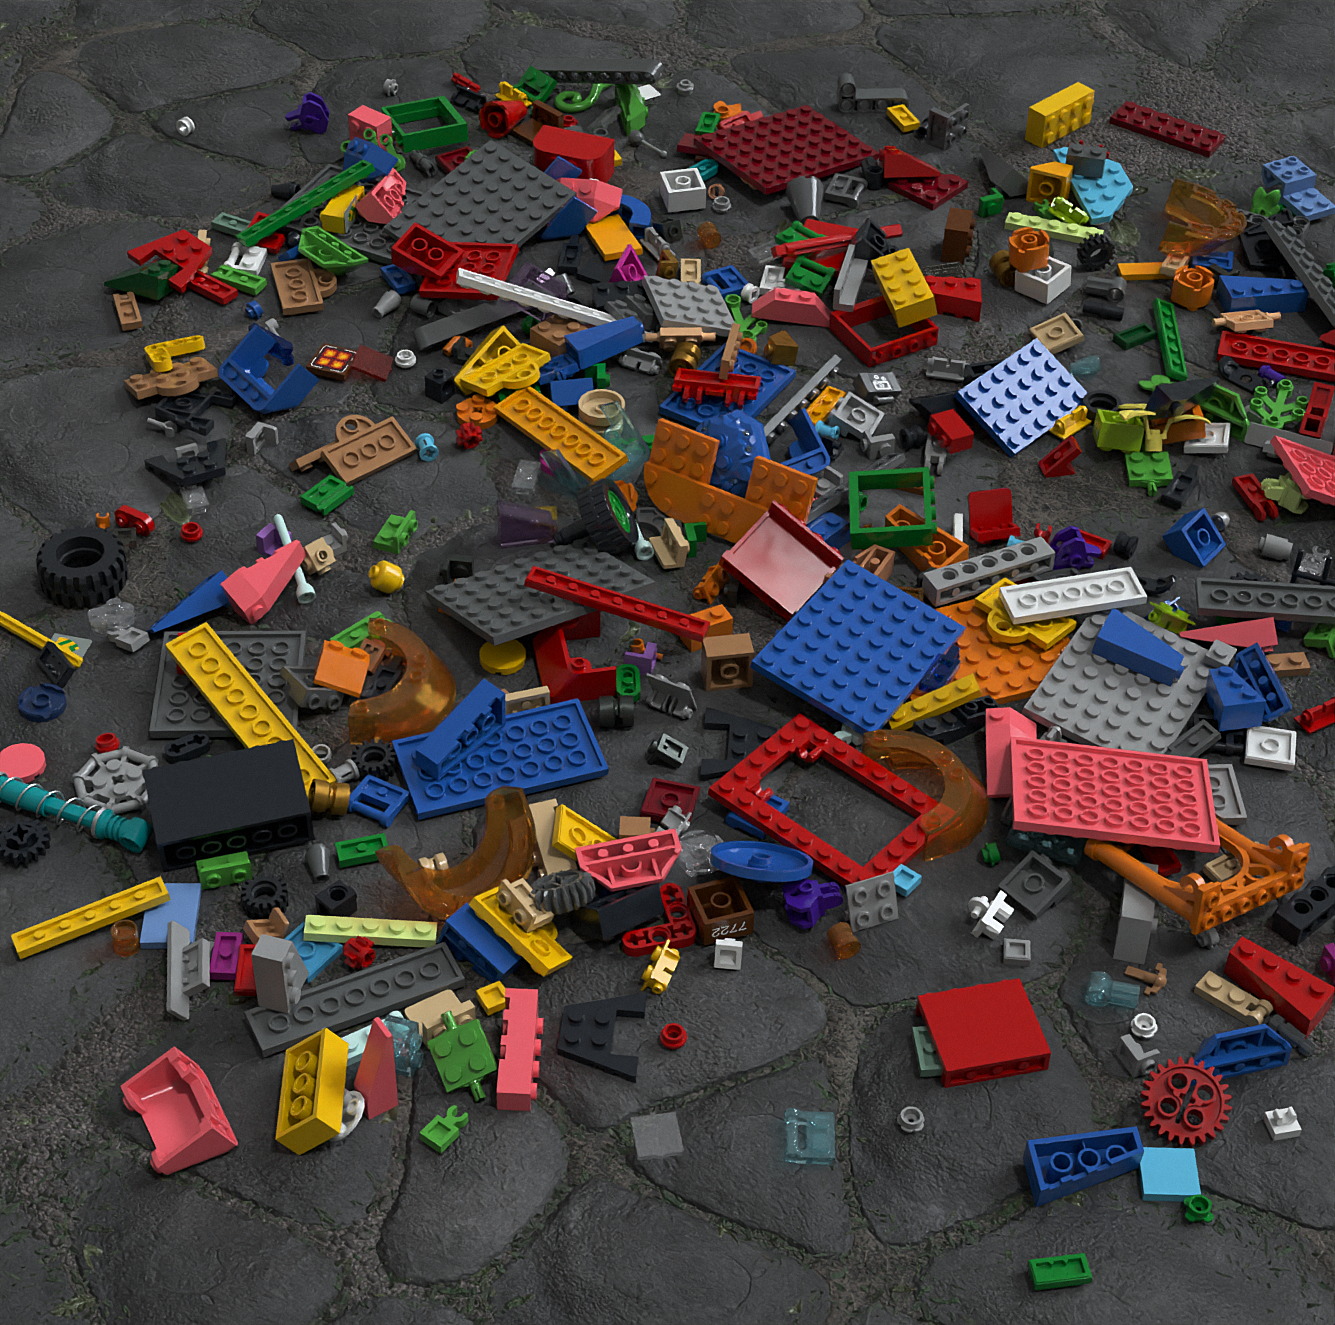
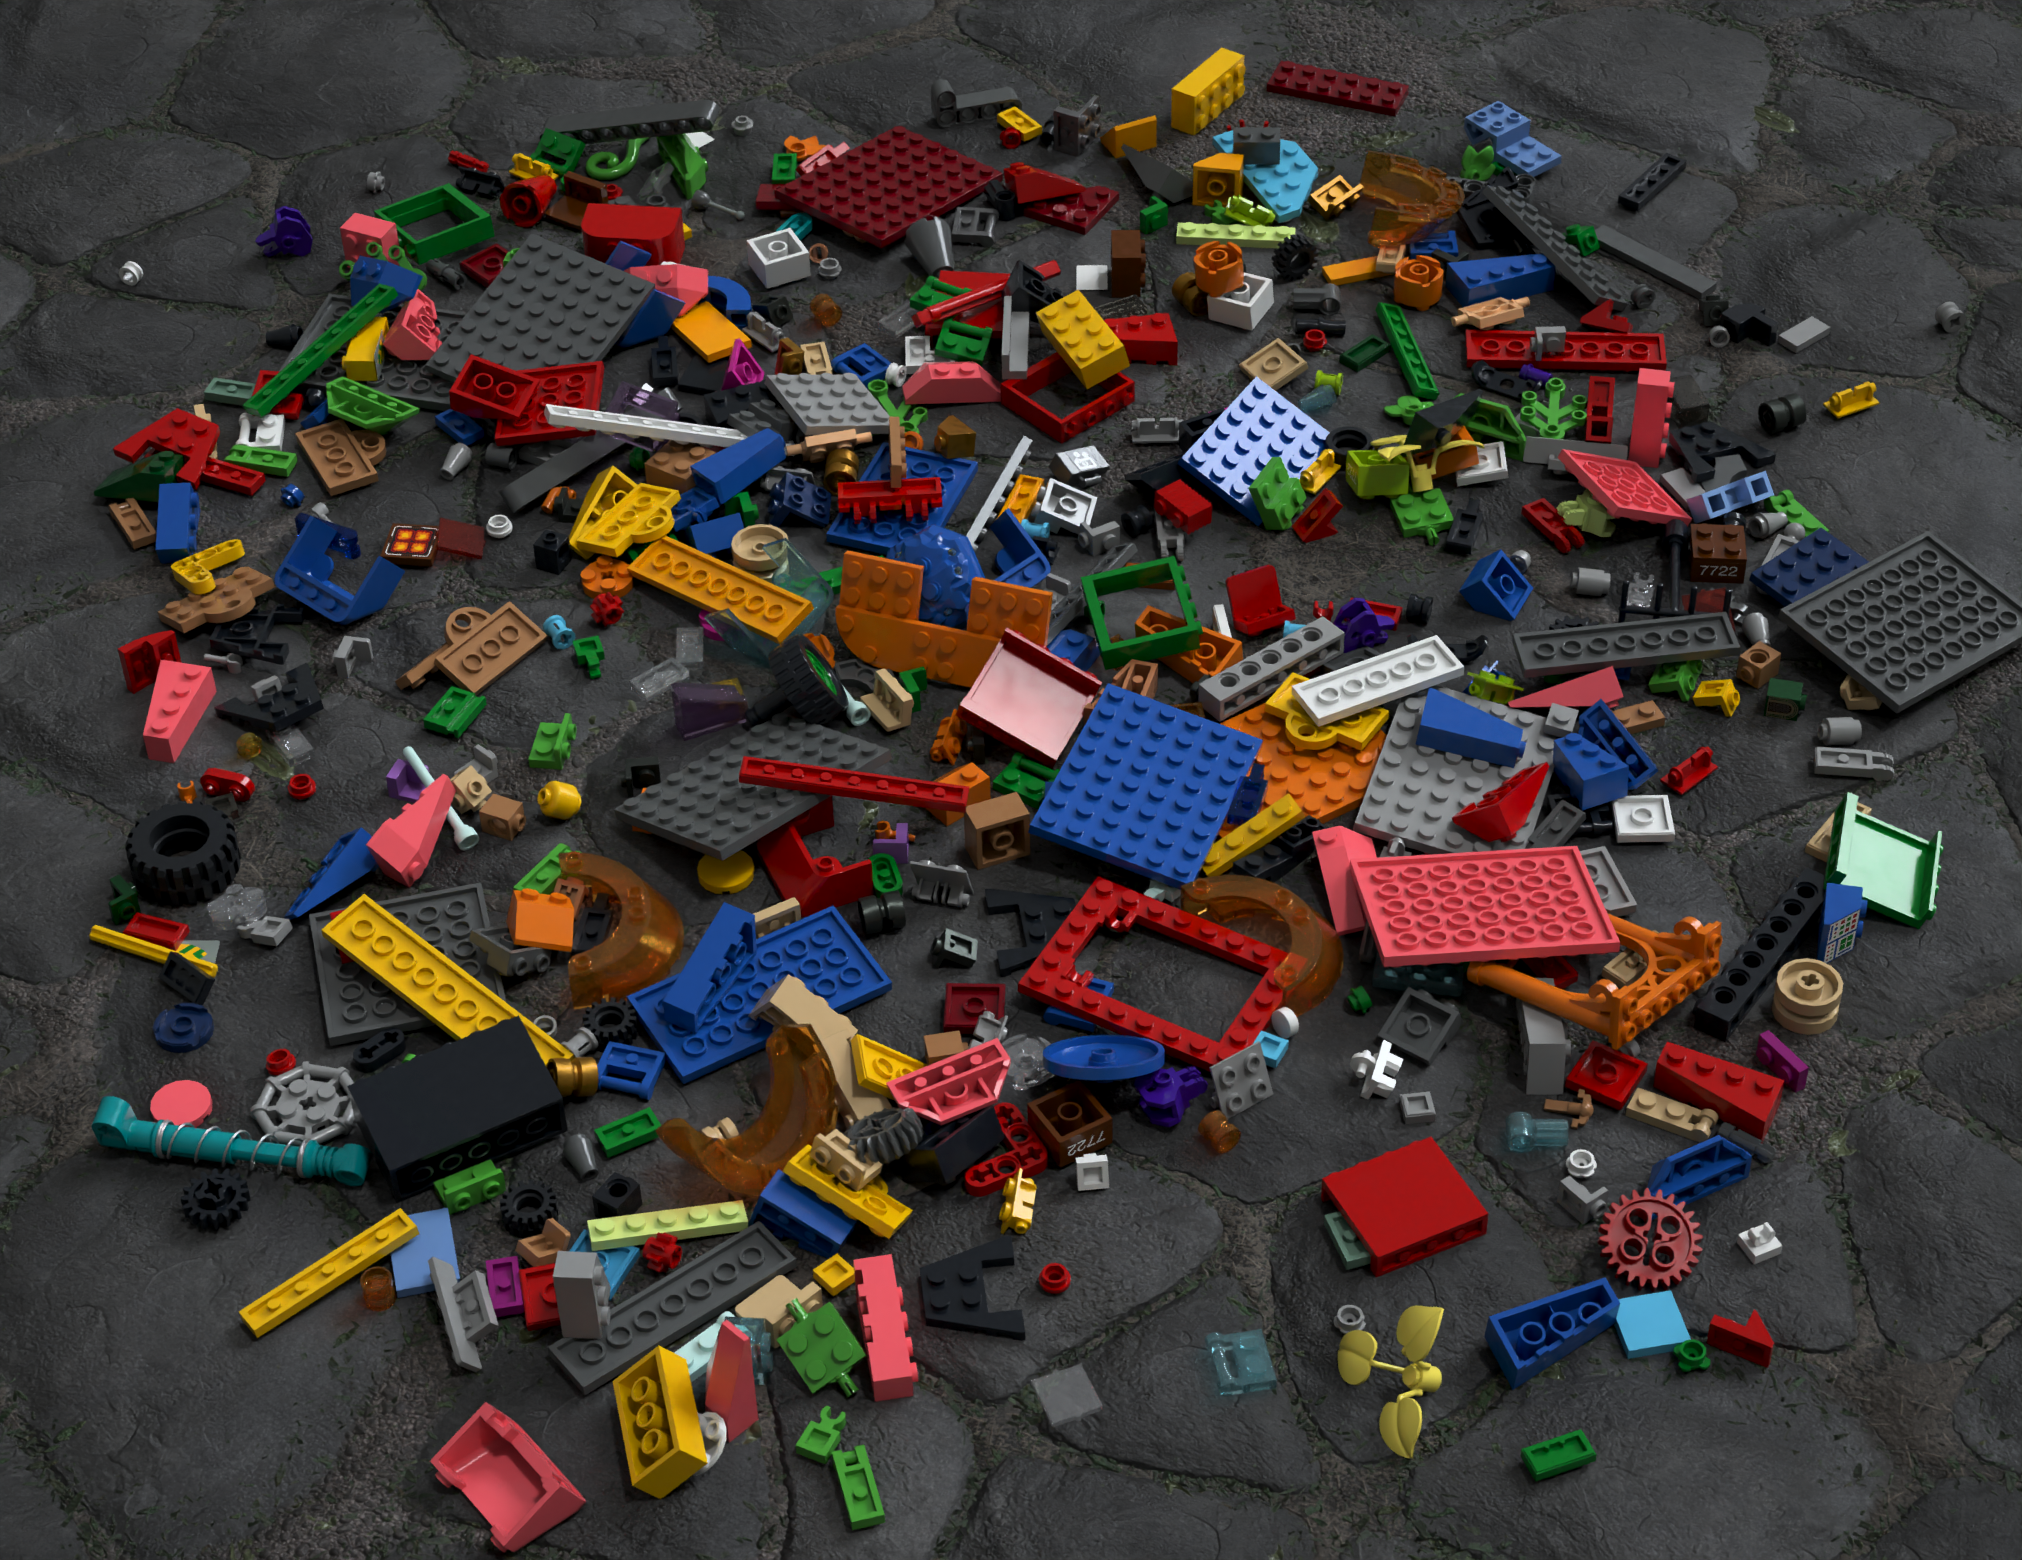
camera: 10 degrees left, 0 degrees up
none -> dark green bracket [108,874,141,925]
none -> red slope [118,630,182,694]
none -> red tile [123,912,190,951]
none -> coral wedge [143,660,217,763]
none -> blue wedge [155,483,201,563]
none -> clear yellow plate [236,733,263,758]
none -> medium nougat brick [479,794,526,841]
none -> green plate [572,636,605,679]
none -> clear plate [629,657,690,702]
none -> tan wedge [748,974,858,1057]
none -> dark blue bracket [767,472,831,528]
none -> bright green plate [831,1444,885,1530]
none -> green plate [992,752,1060,809]
none -> red plate [1000,127,1021,149]
none -> white sticker [1076,265,1108,290]
none -> light orange slope [1100,115,1157,159]
none -> bright green plate [1248,457,1307,531]
none -> white tile [1271,1007,1299,1039]
none -> red plate [1303,329,1327,351]
none -> pearl gold bracket [1307,175,1364,220]
none -> lime bush [1314,370,1343,395]
none -> light yellow plant [1338,1306,1444,1459]
none -> red wedge [1452,762,1549,842]
none -> light grey bracket [1530,326,1566,361]
none -> red plate [1565,1041,1648,1111]
none -> red slope [1706,1309,1774,1368]

